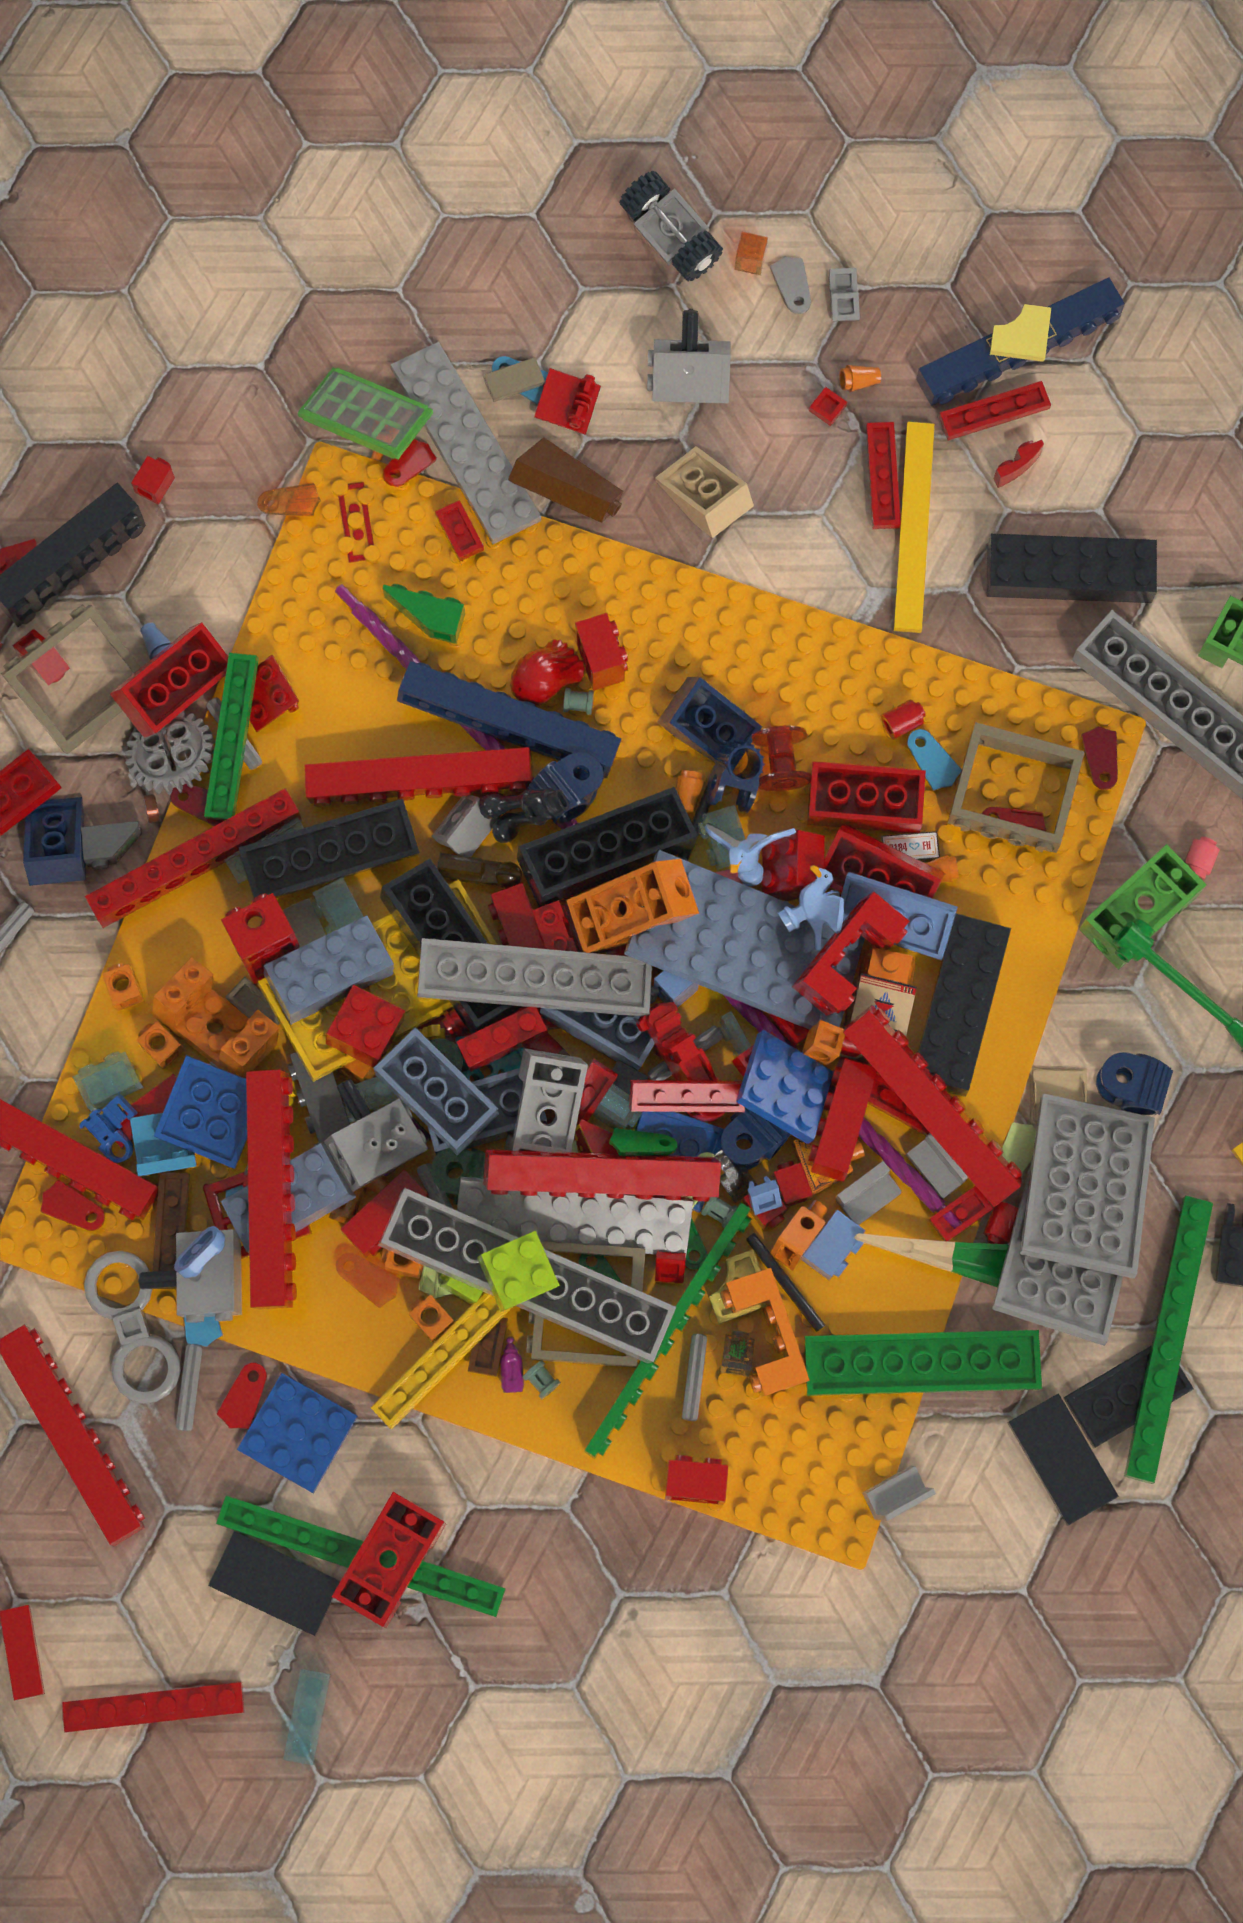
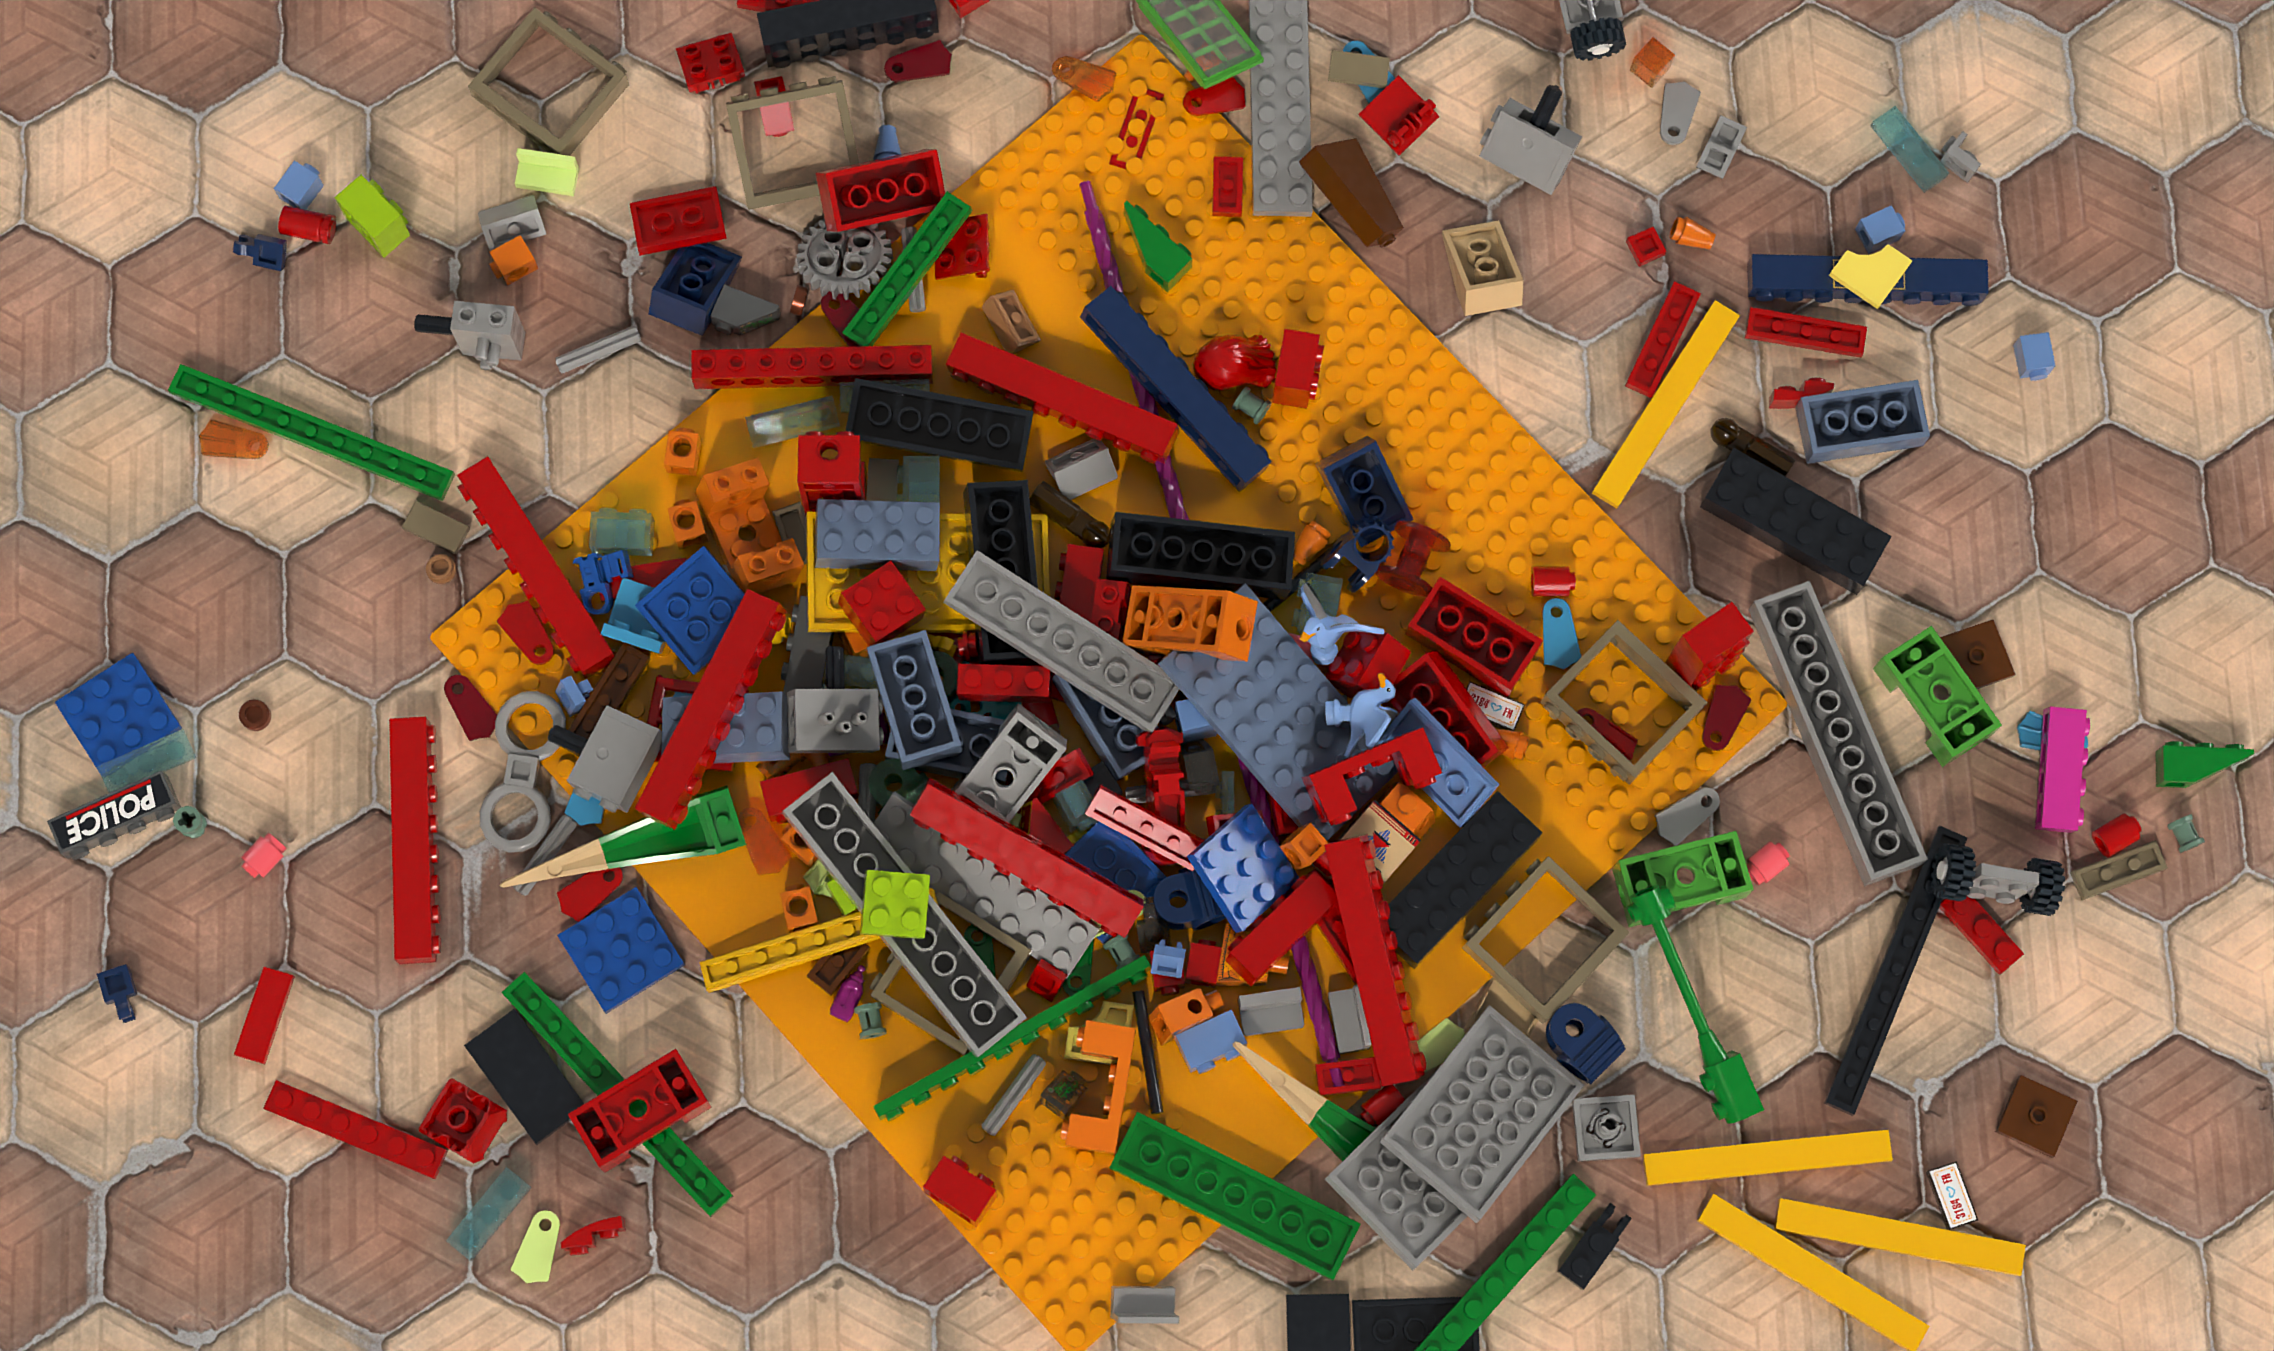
camera: 25 degrees right, 0 degrees up
medium blue plate [174,1226,225,1278] -> none
black piece [479,788,569,843] -> none
dark blue piece [528,752,604,824] -> none
green piece [609,1128,677,1156] -> none
none -> red slope [419,1078,507,1164]
none -> dark red piece [444,675,497,741]
none -> green plate [500,785,746,887]
none -> yellowish green piece [511,1210,560,1283]
none -> medium blue tile [555,676,593,717]
none -> red slope [561,1216,626,1256]
none -> clear light blue plate [745,396,840,448]
none -> dark red piece [884,40,952,82]
none -> medium nougat slope [982,290,1041,354]
none -> clear smoke slope [1178,739,1220,794]
none -> dark tan window [1462,856,1629,1024]
none -> light grey plate [1572,1095,1641,1162]
none -> light grey piece [1655,787,1720,846]
none -> red brick [1665,602,1754,691]
none -> dark brown piece [1710,418,1796,476]
none -> sand blue brick [1795,380,1930,464]
none -> medium blue brick [1855,205,1905,254]
none -> clear light blue plate [1870,106,1949,193]
none -> light grey bracket [1940,131,1981,183]
none -> medium blue brick [2013,332,2056,381]

